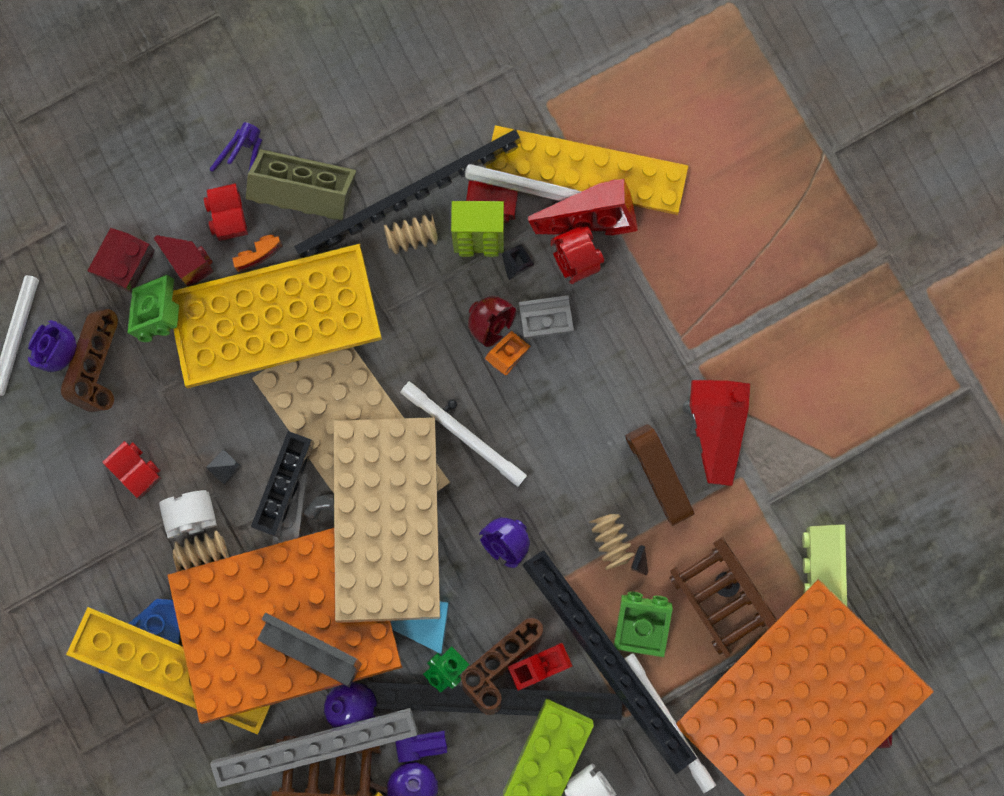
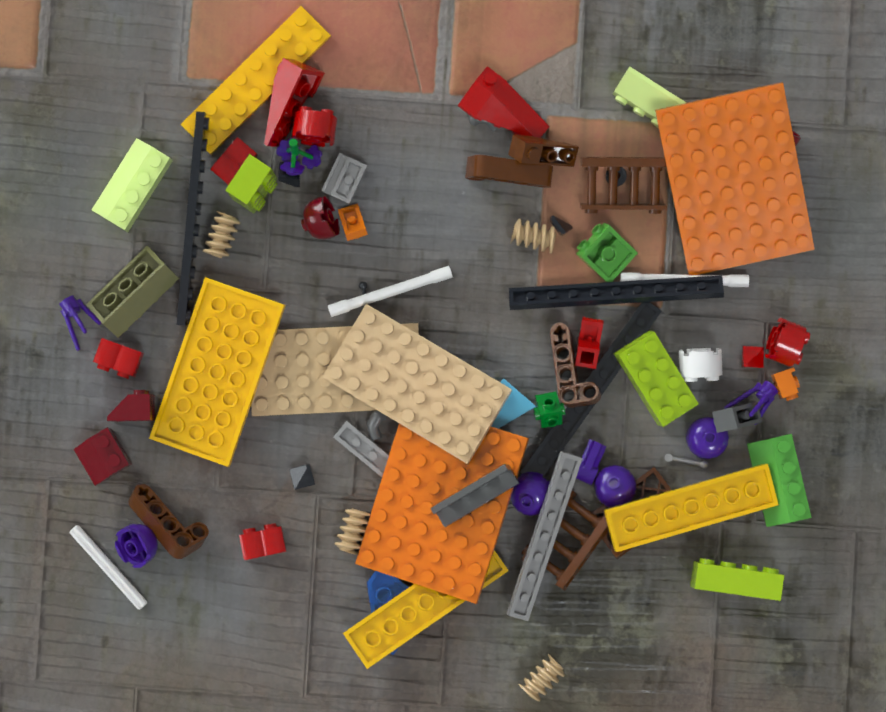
camera: 60 degrees left, 5 degrees up
bright green plate [127,275,179,342] -> none
white brick [159,490,217,539] -> none
orange slope [232,235,282,272] -> none
black brick [251,431,315,538] -> none
white axle [465,164,582,201] -> none
dark purple cylinder [479,517,530,568] -> none
none -> yellowish green slope [92,138,173,232]
none -> dark purple plant [276,138,322,176]
none -> reddish brown slope [508,135,579,167]

